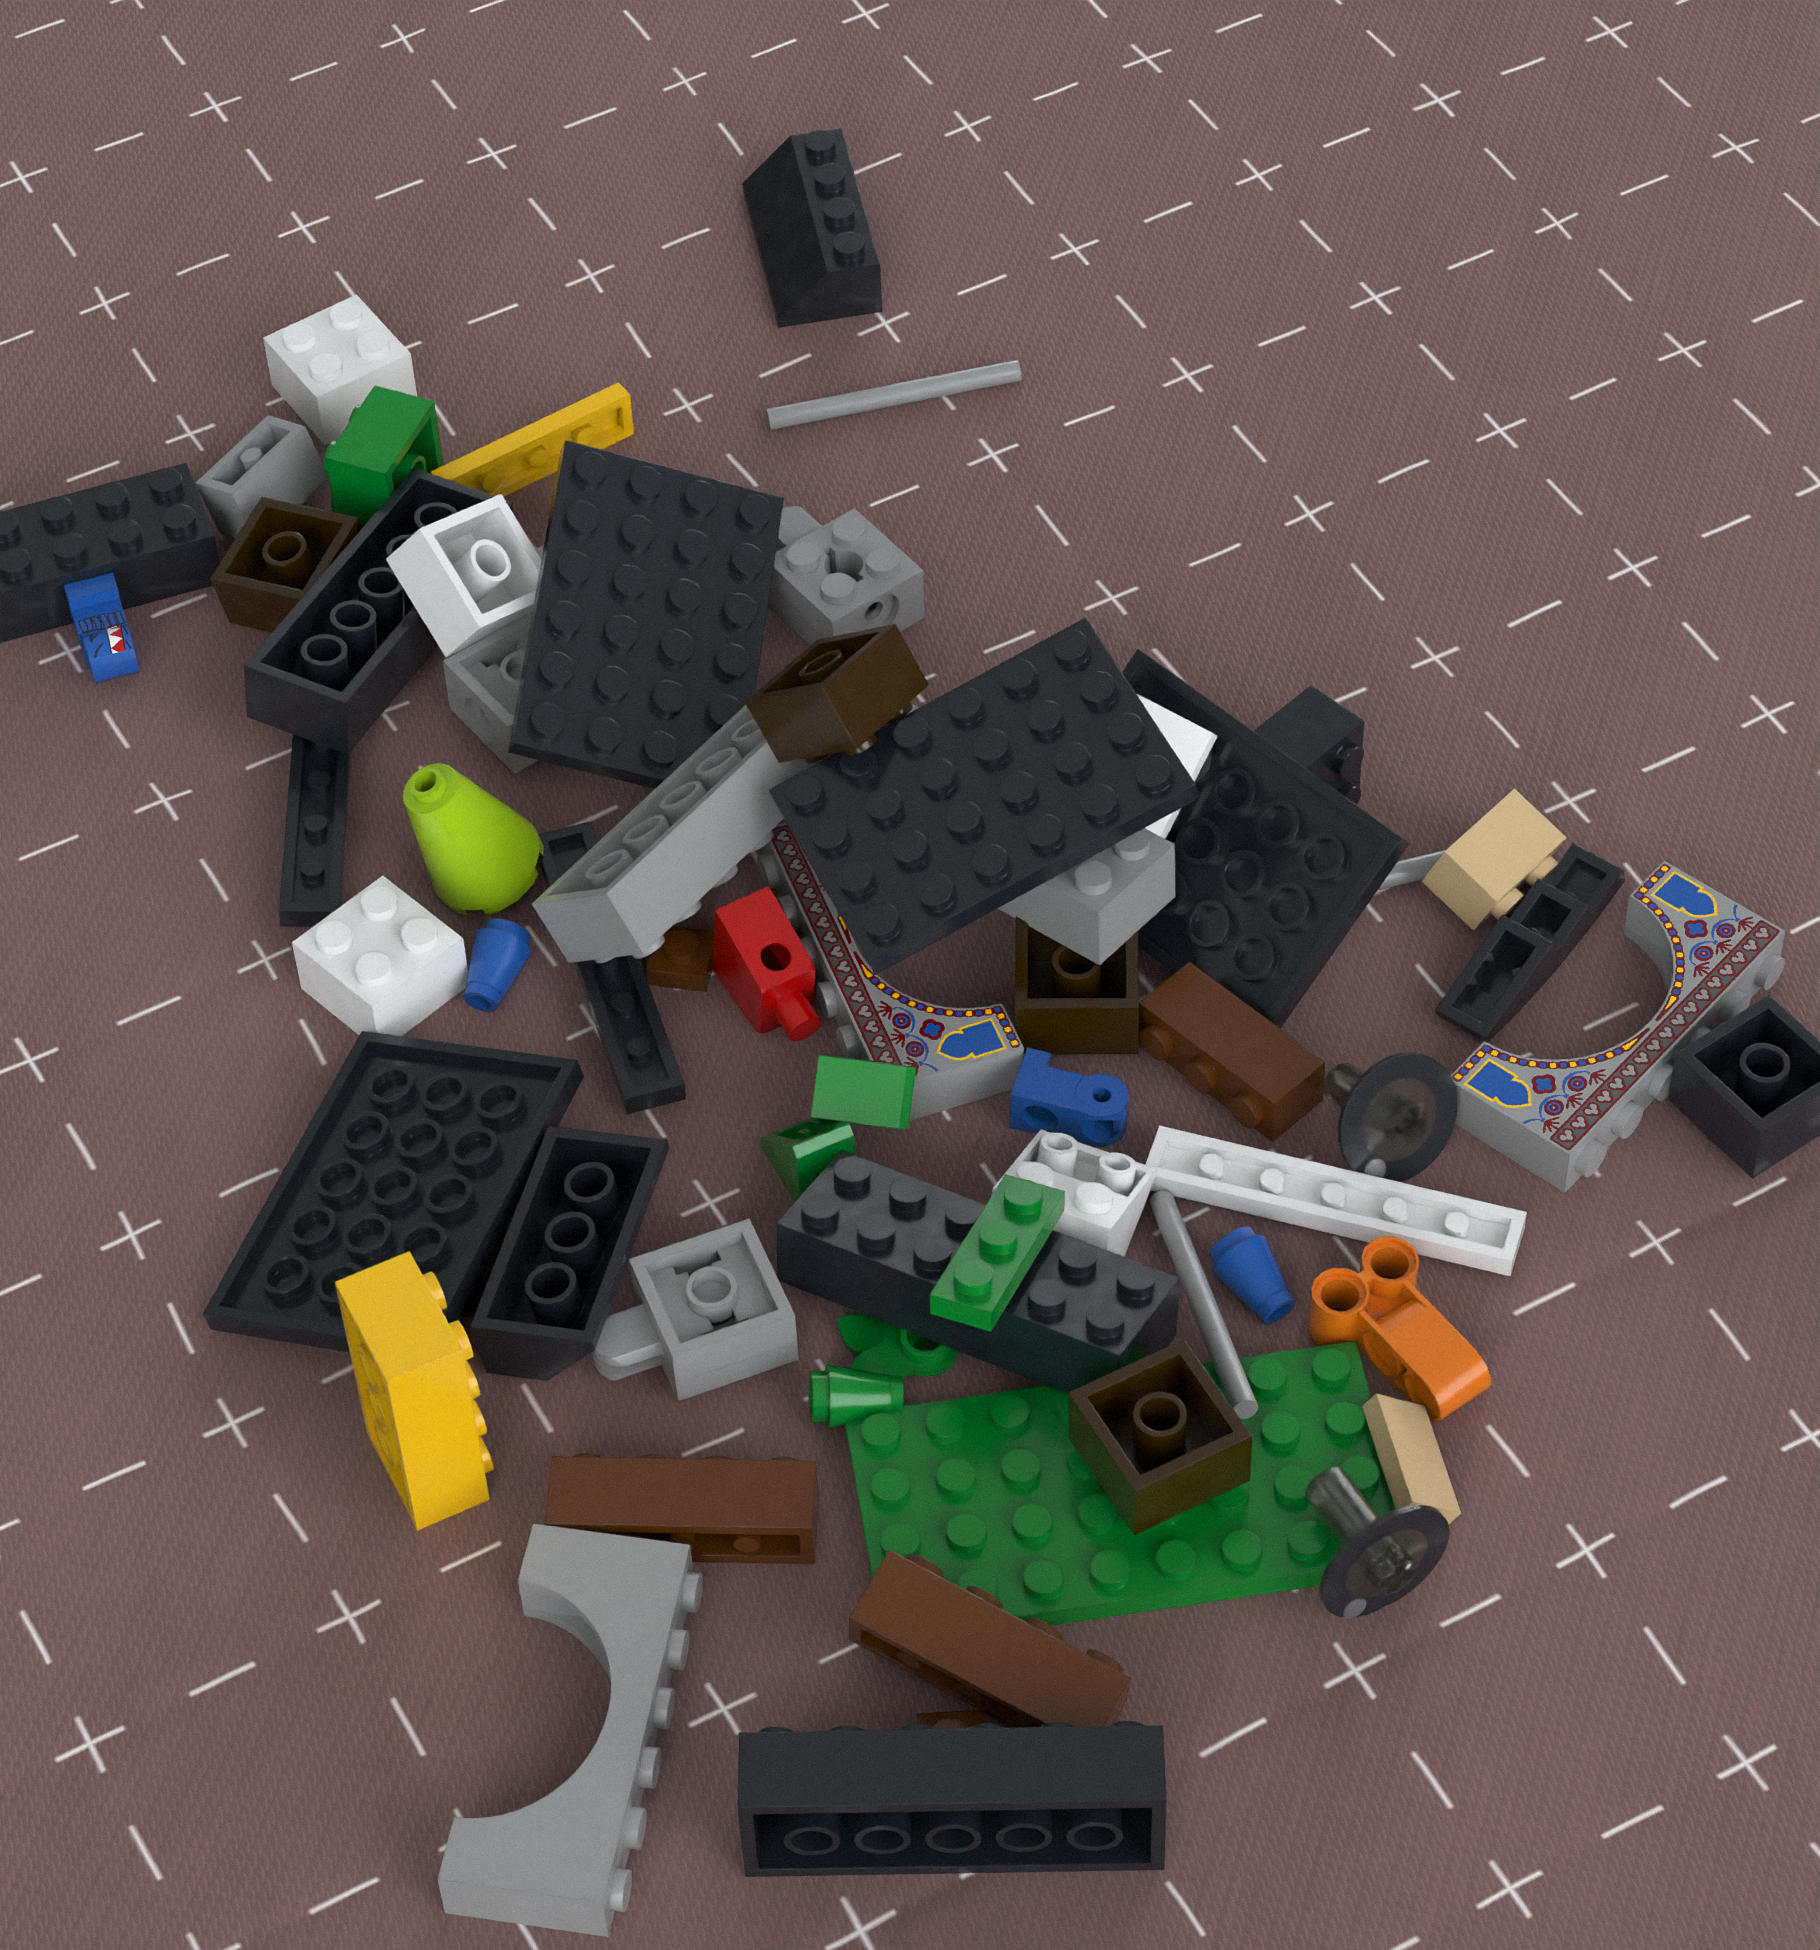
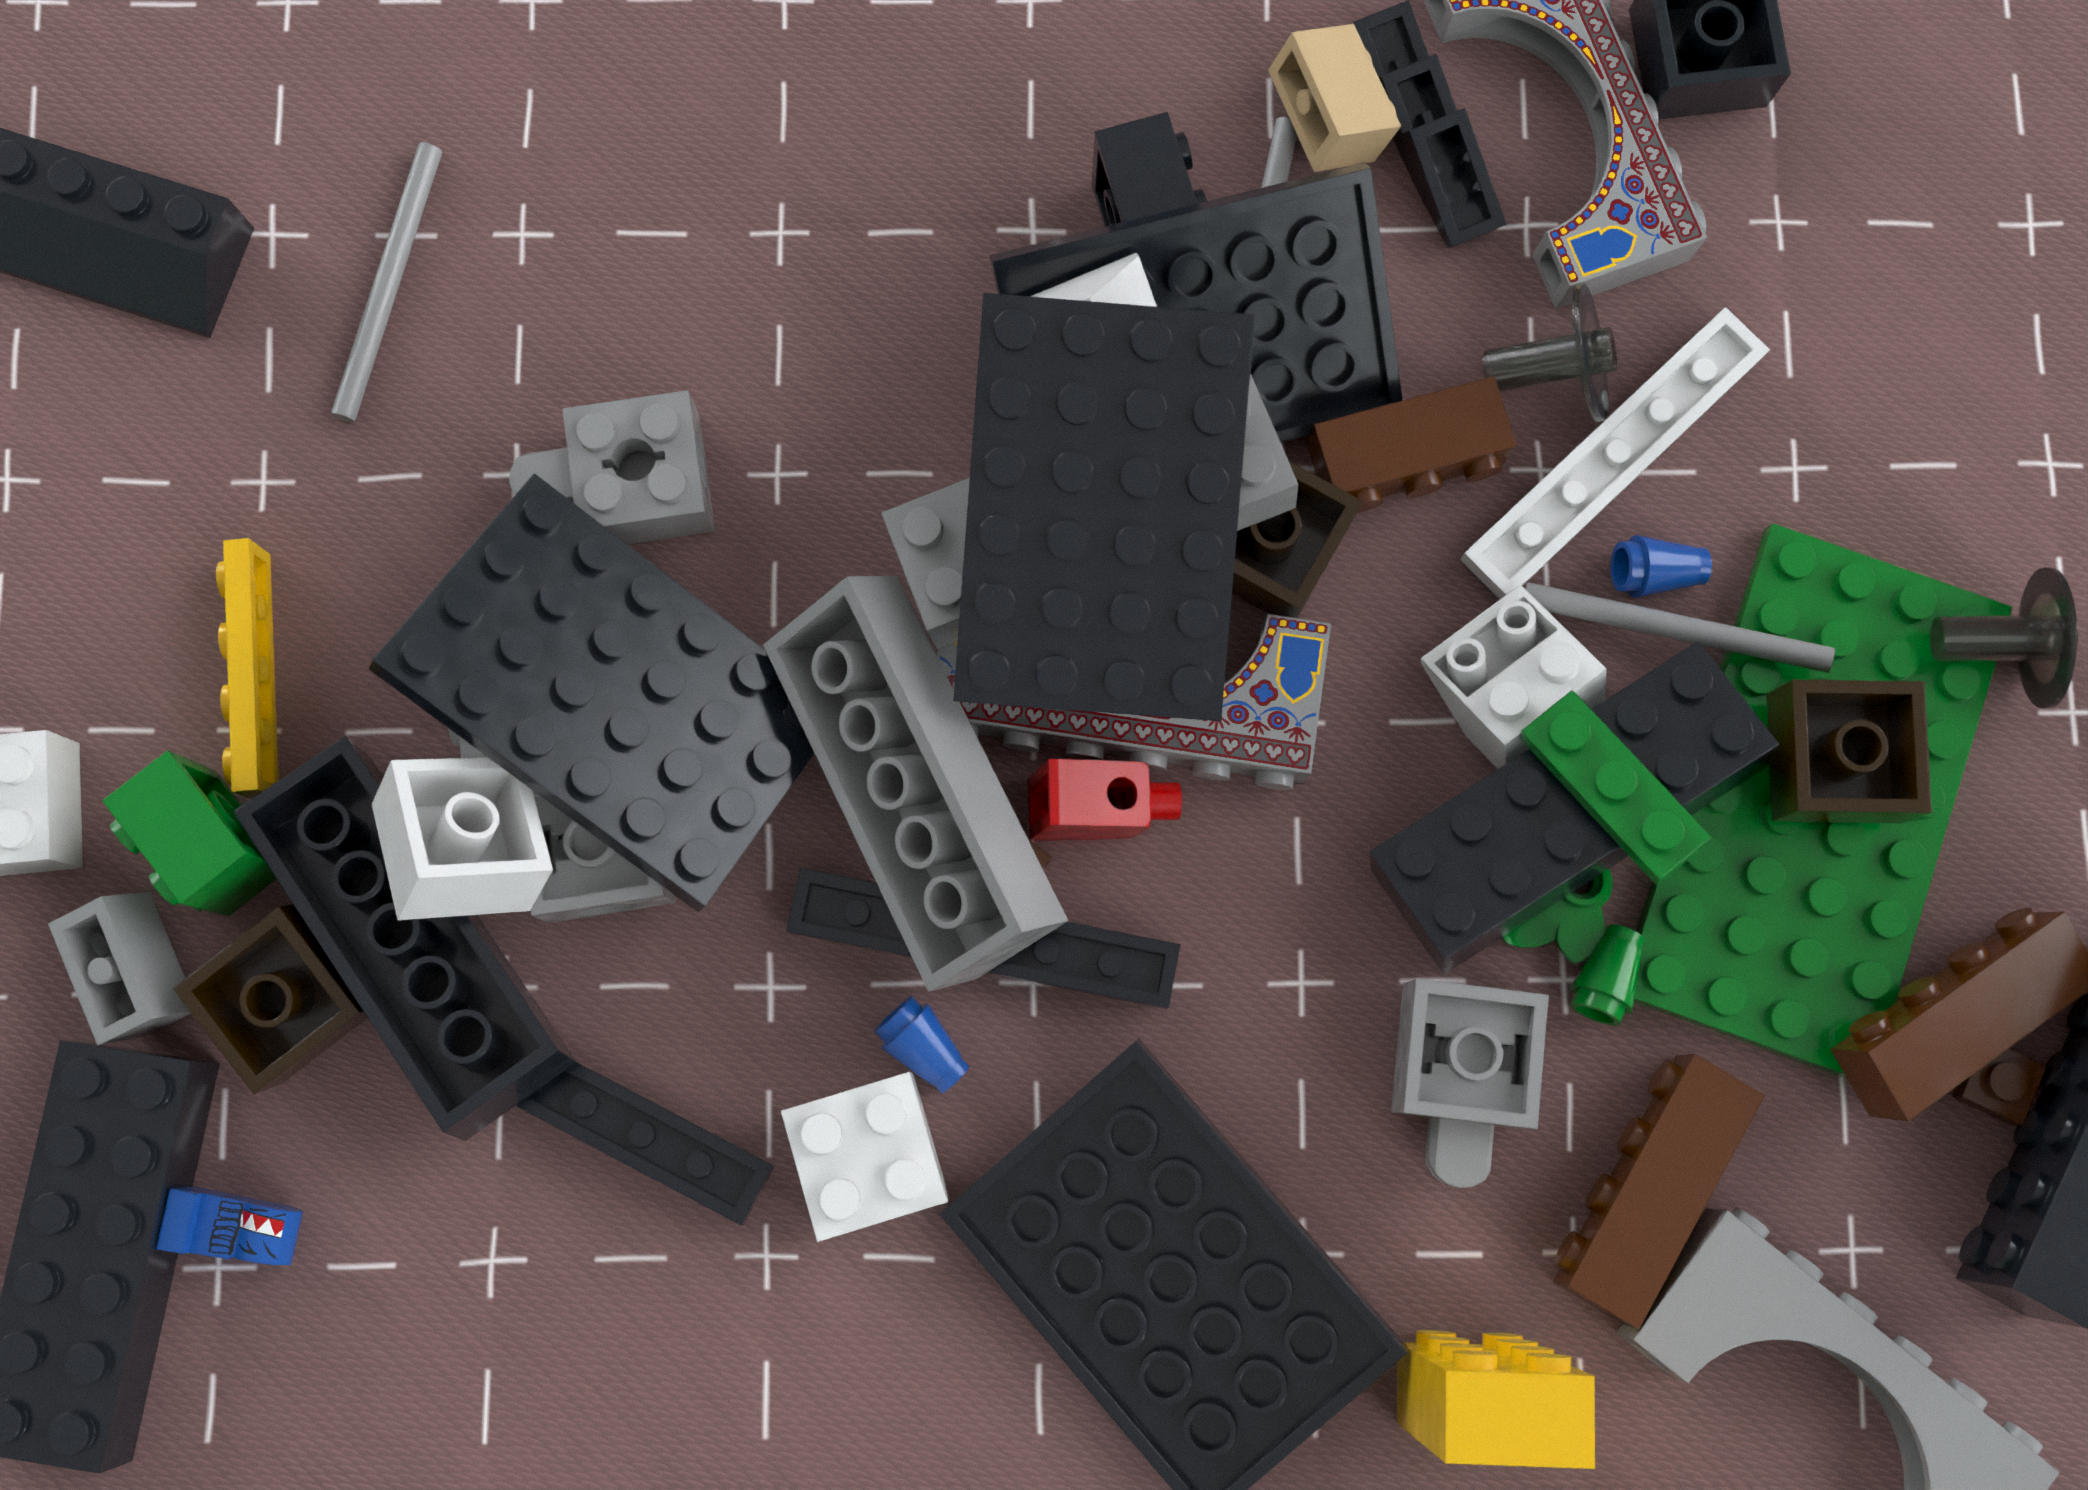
camera: 65 degrees left, 30 degrees up
lime cone [403,763,544,915] -> none
black slope [470,1126,670,1381] -> none
dark brown brick [745,624,929,763] -> none
green slope [759,1117,855,1202] -> none
green slope [811,1054,916,1130] -> none
blue leg [1009,1047,1129,1147] -> none
orange piece [1308,1236,1491,1422] -> none
tan tile [1362,1393,1461,1524] -> none

